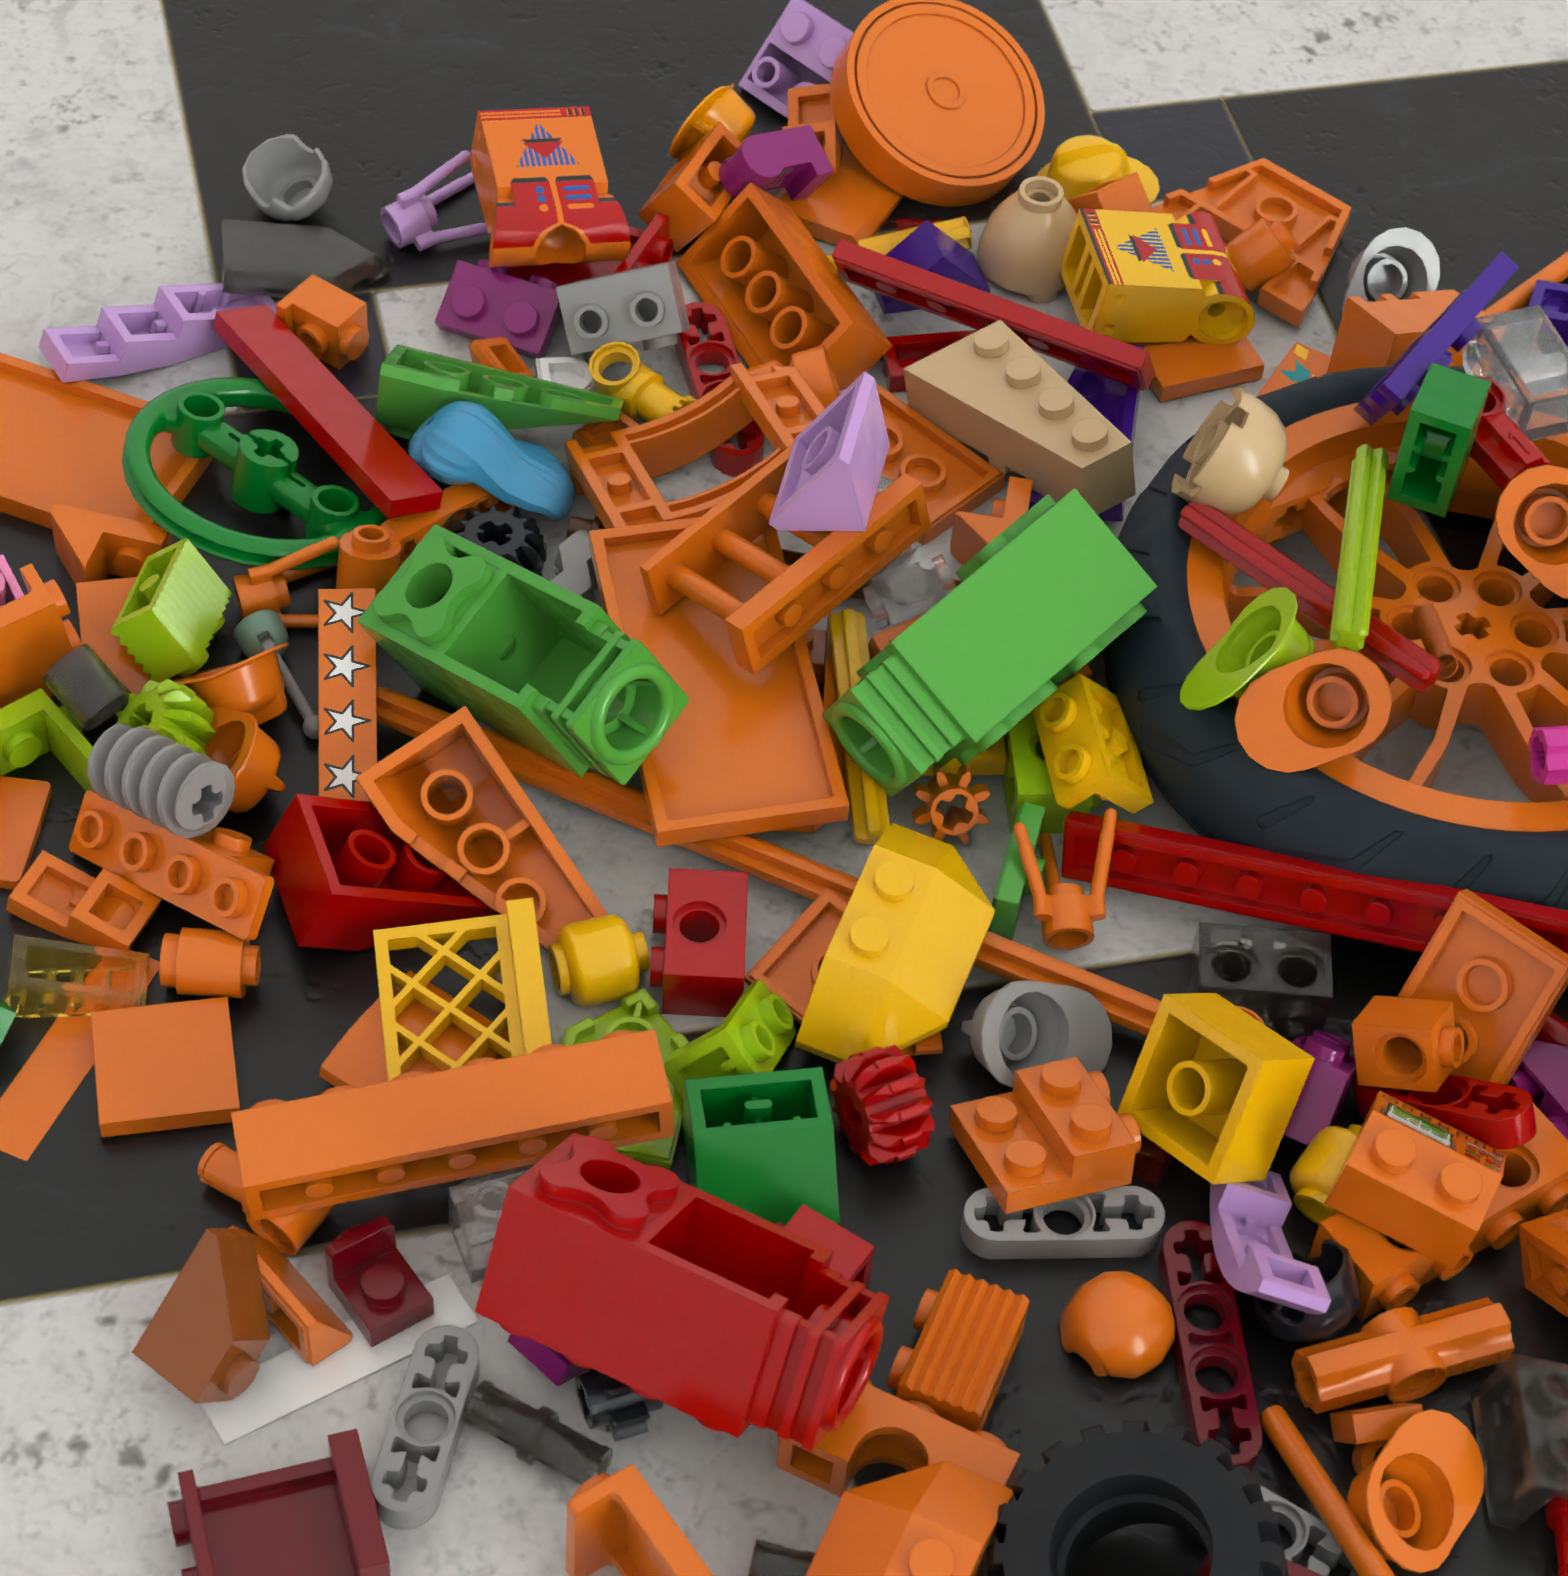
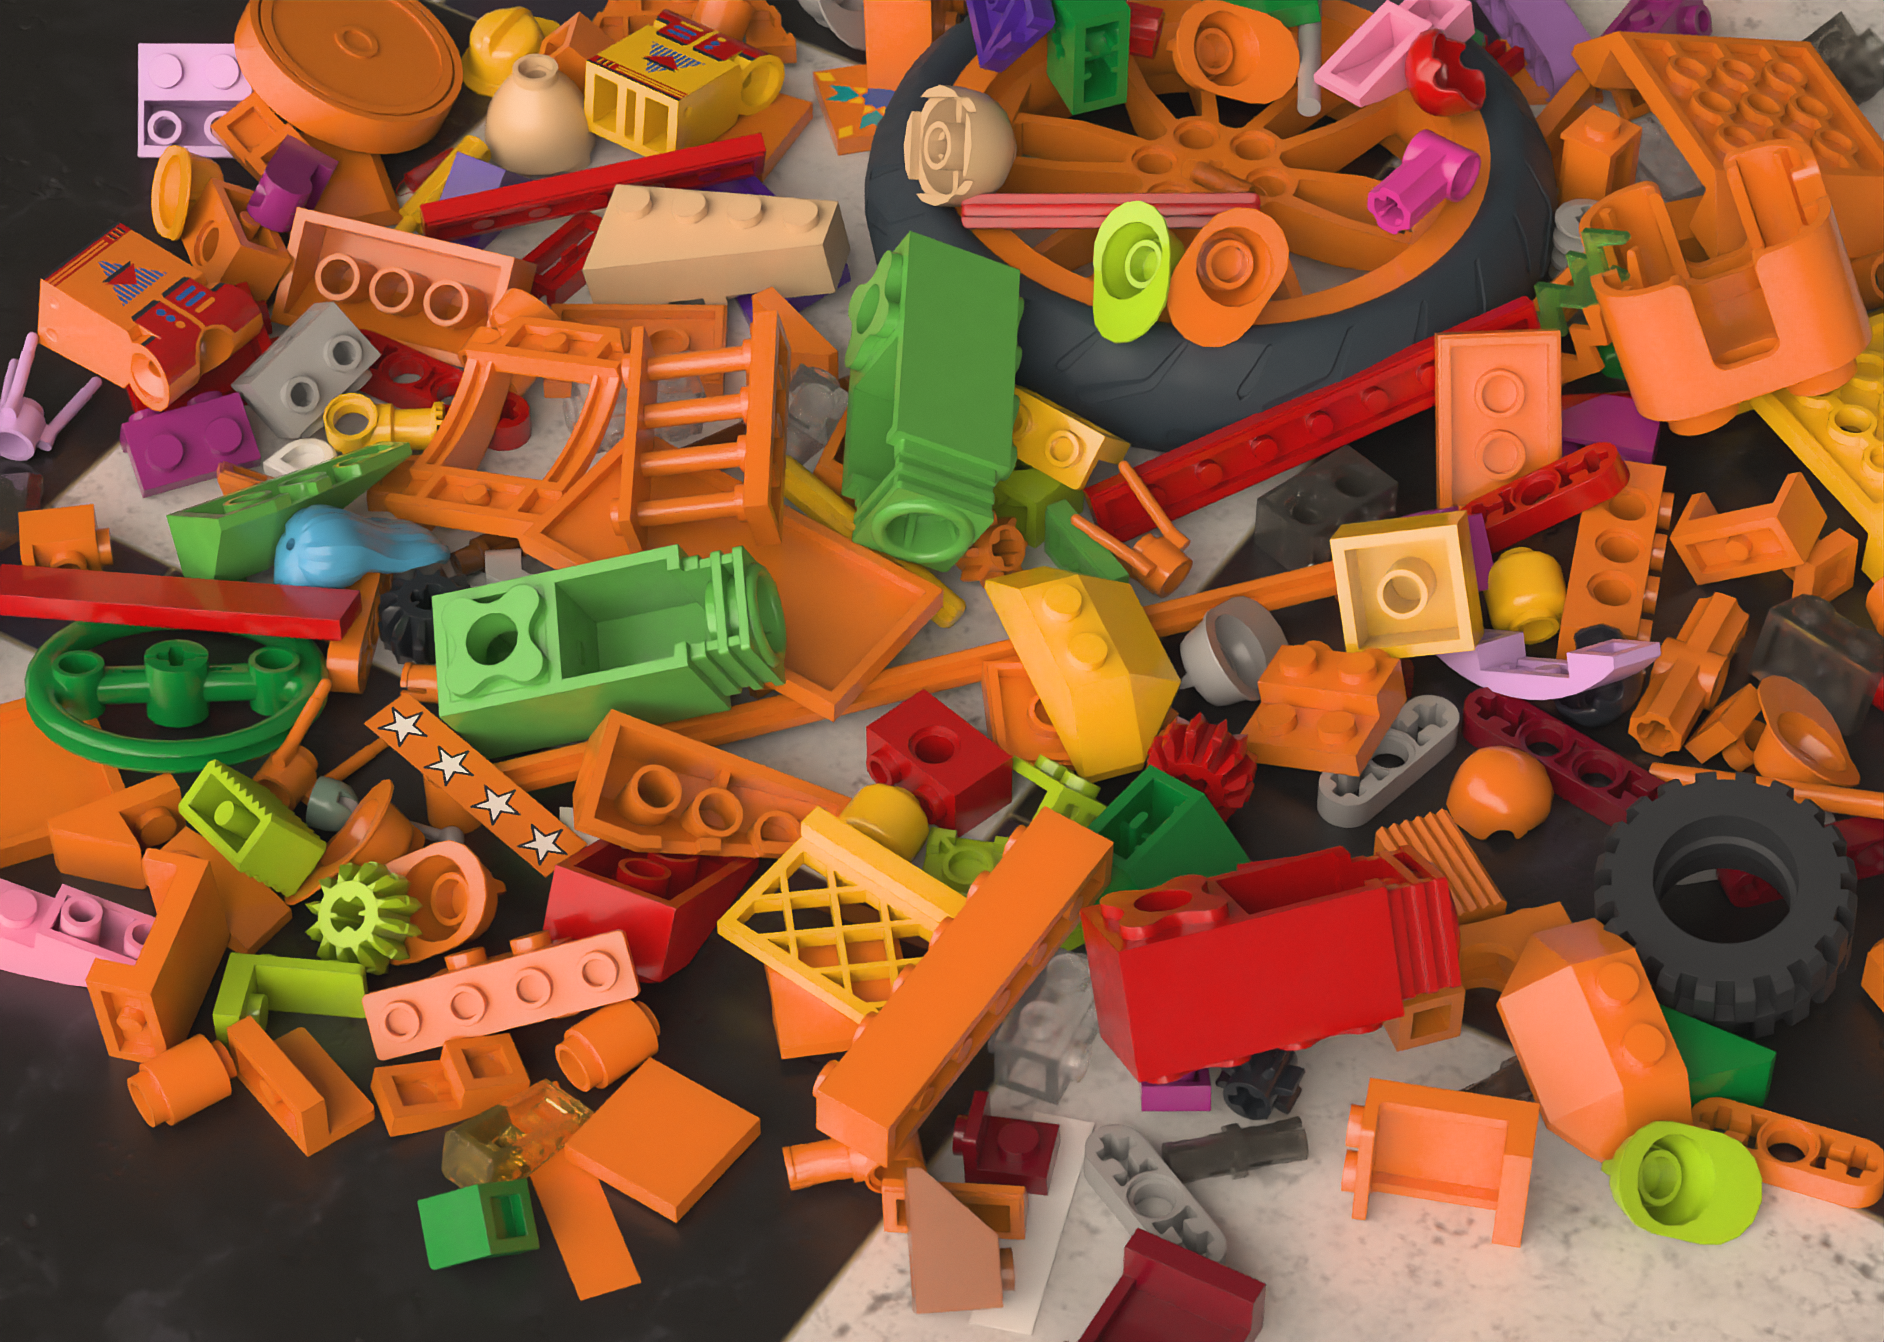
camera: 40 degrees left, 5 degrees down
clear smoke piece [43,644,132,731] -> none
light grey piece [87,723,235,839] -> none
orange brick [336,524,401,597] -> none
lavender slope [768,371,890,531] -> none
orange slope [1324,1090,1506,1269] -> none
lime axle [1330,443,1388,652] -> none
orange brick [1352,995,1464,1092] -> none

